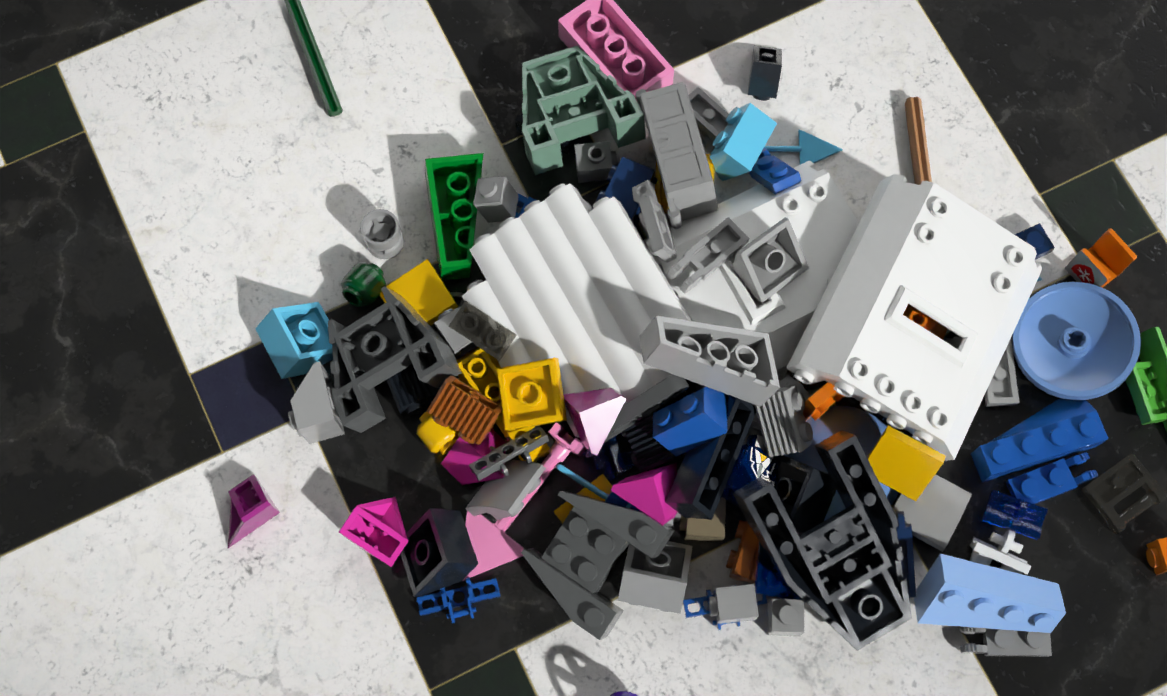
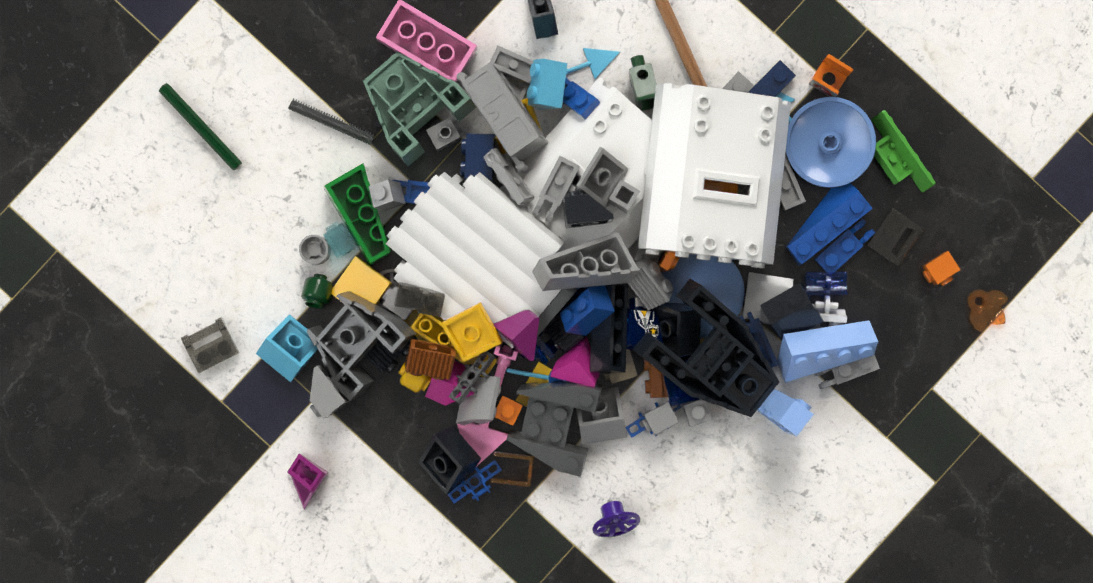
camera: 25 degrees left, 15 degrees up
dark pink slope [338,497,409,567] -> none
yellow tile [867,425,946,501] -> none
none -> clear smoke plate [181,317,240,374]
none -> dark grey axle [288,98,375,145]
none -> clear light blue brick [323,222,358,259]
none -> clear orange piece [491,451,534,487]
none -> orange brick [495,396,523,426]
none -> black slope [562,191,614,228]
none -> light grey brick [607,179,640,213]
none -> torso [629,55,657,111]
none -> light blue wedge [757,389,814,436]
none -> black slope [760,282,824,340]

